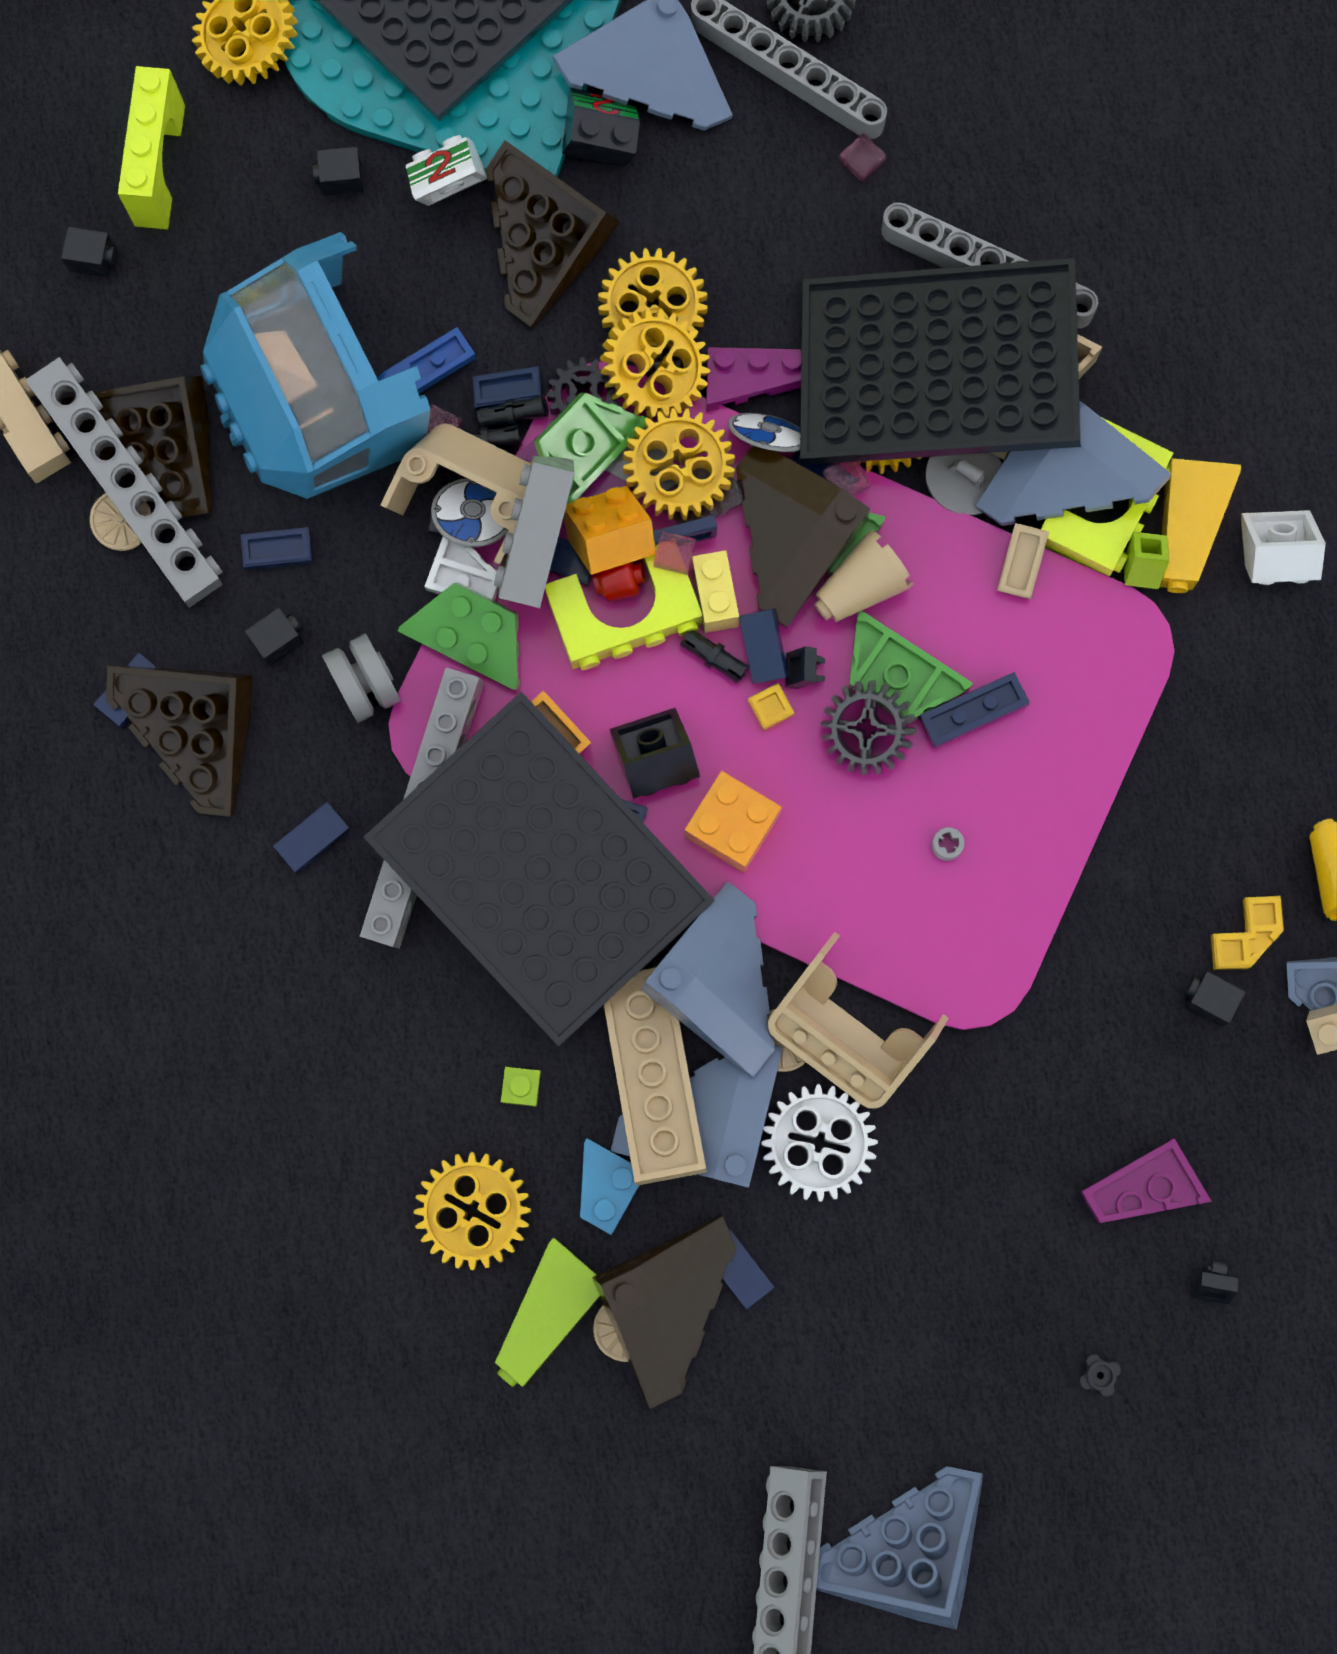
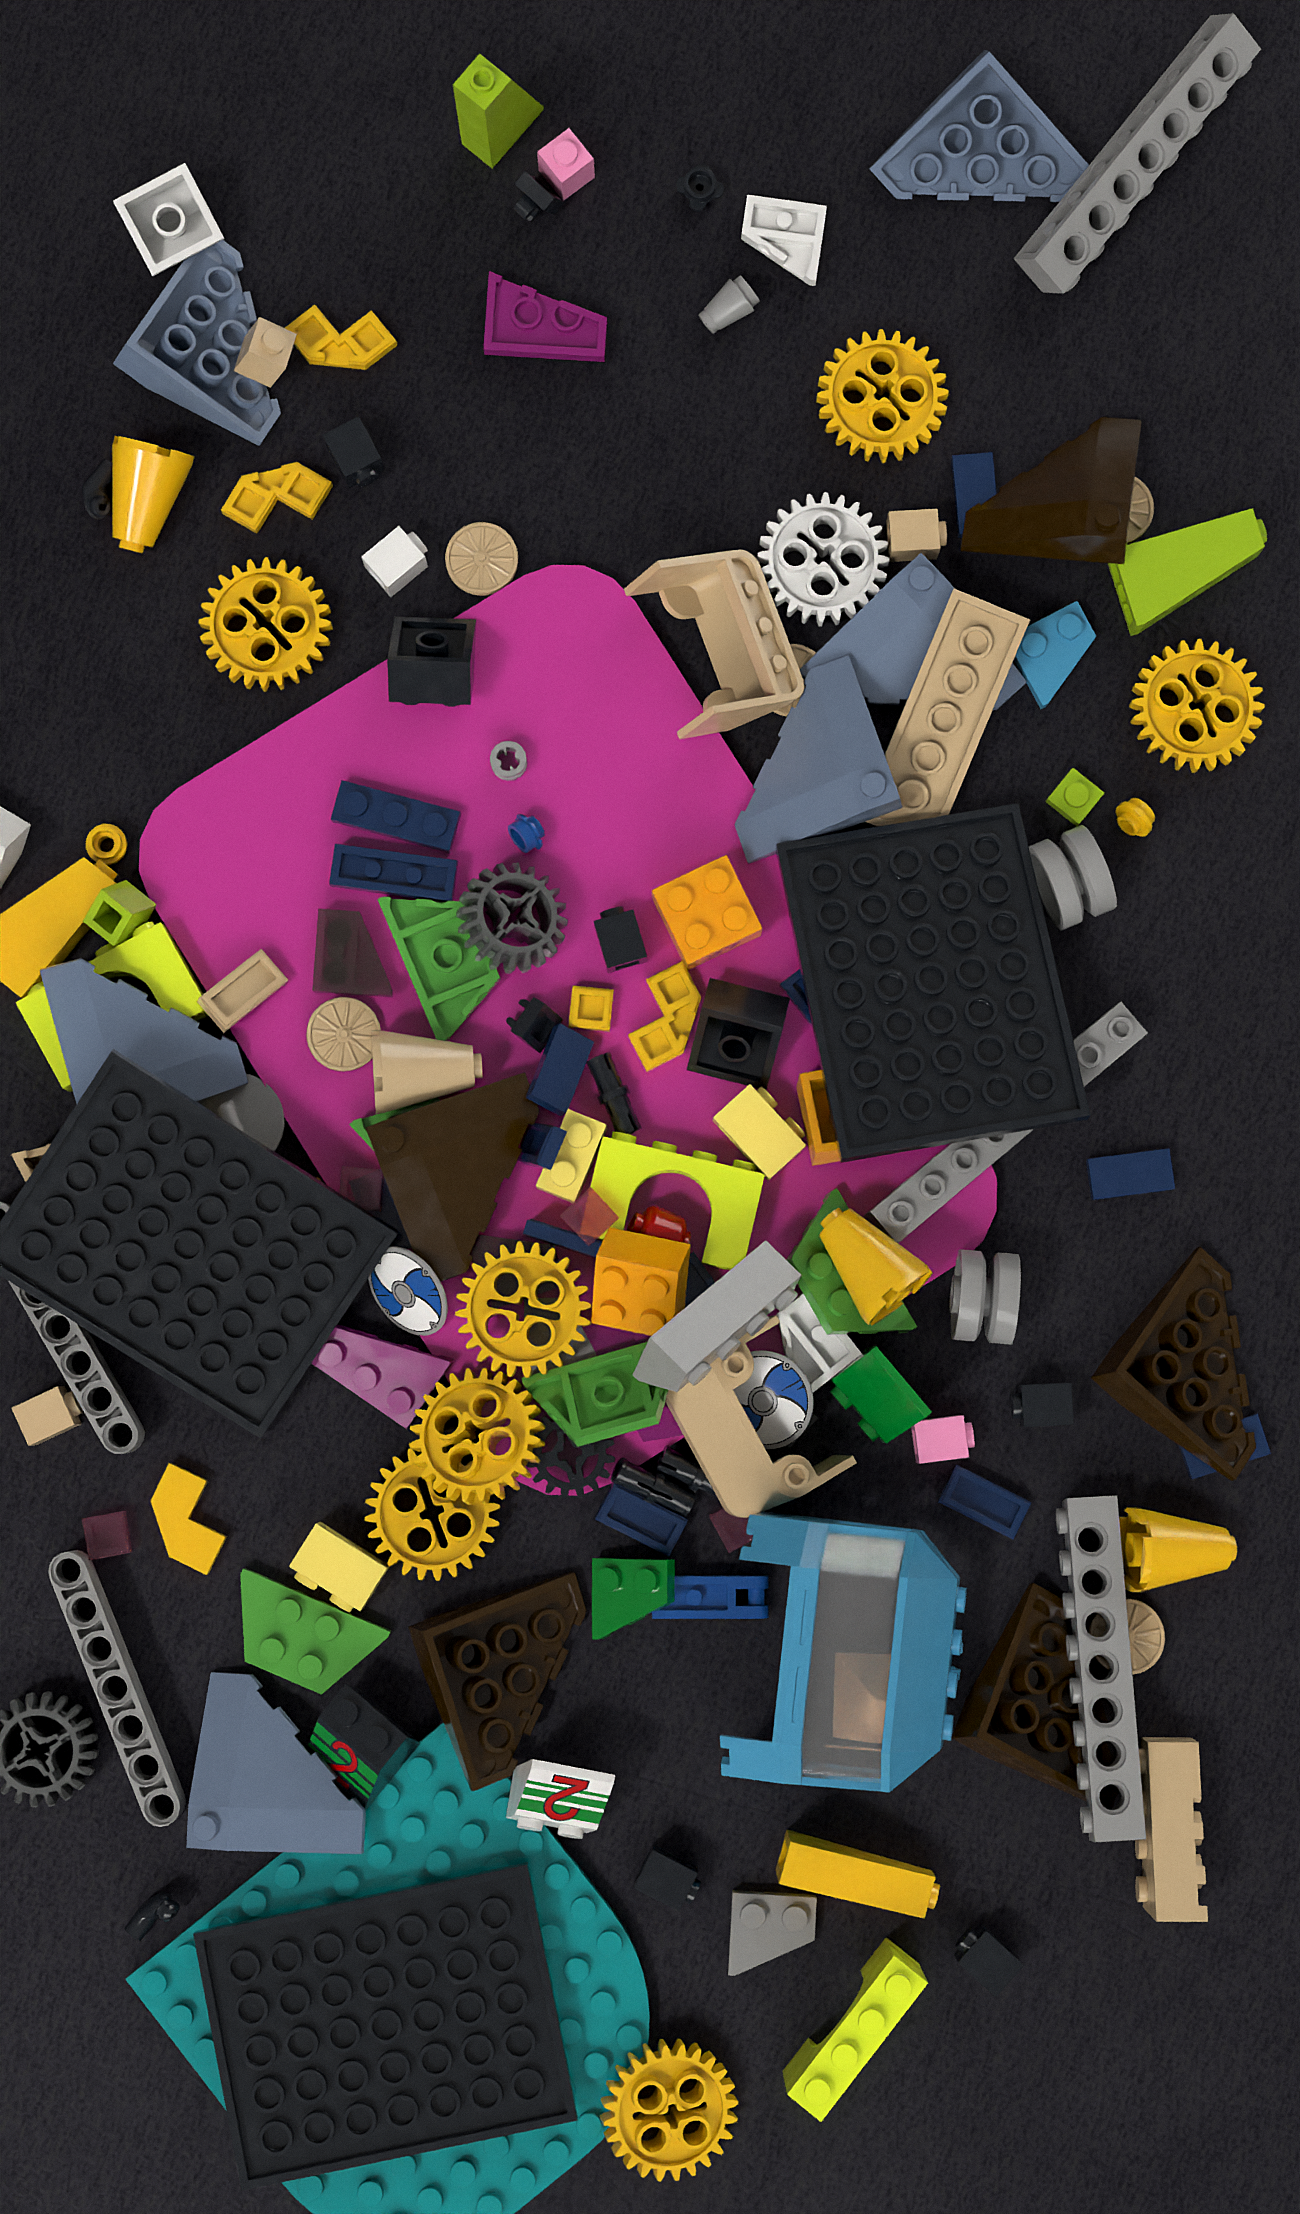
camera: 150 degrees left, 5 degrees up
none -> tan brick [12,1386,83,1446]
none -> yellow plate [86,824,127,865]
none -> yellow tile [151,1463,227,1575]
none -> yellow gear [199,557,333,691]
none -> bright green wing [240,1568,391,1695]
none -> yellow tile [285,305,397,370]
none -> light yellow brick [289,1522,390,1613]
none -> tan wheel [306,997,381,1072]
none -> clear smoke wing [312,909,393,998]
none -> dark blue plate [331,780,461,853]
none -> white brick [362,526,428,597]
none -> black slope [387,616,476,707]
none -> tan wheel [445,522,518,596]
none -> lime slope [453,54,544,169]
none -> blue plate [508,814,545,853]
none -> dark blue tile [518,1123,567,1170]
none -> bright pink brick [537,128,595,201]
none -> green wing [592,1557,675,1640]
none -> black brick [594,906,647,973]
none -> yellow tile [628,961,701,1072]
none -> light grey cone [698,276,760,334]
none -> light yellow brick [712,1084,806,1181]
none -> light grey wing [728,1890,817,1976]
none -> white wing [741,195,827,286]
none -> yellow slope [776,1830,940,1919]
none -> yellow gear [816,329,949,463]
none -> yellow cone [819,1208,933,1325]
none -> green slope [830,1346,932,1444]
none -> tan brick [886,508,947,562]
none -> bright pink brick [911,1415,975,1464]
none -> light grey wheel [1029,825,1117,931]
none -> yellow plate [1116,798,1155,837]
none -> yellow cone [1119,1507,1237,1592]

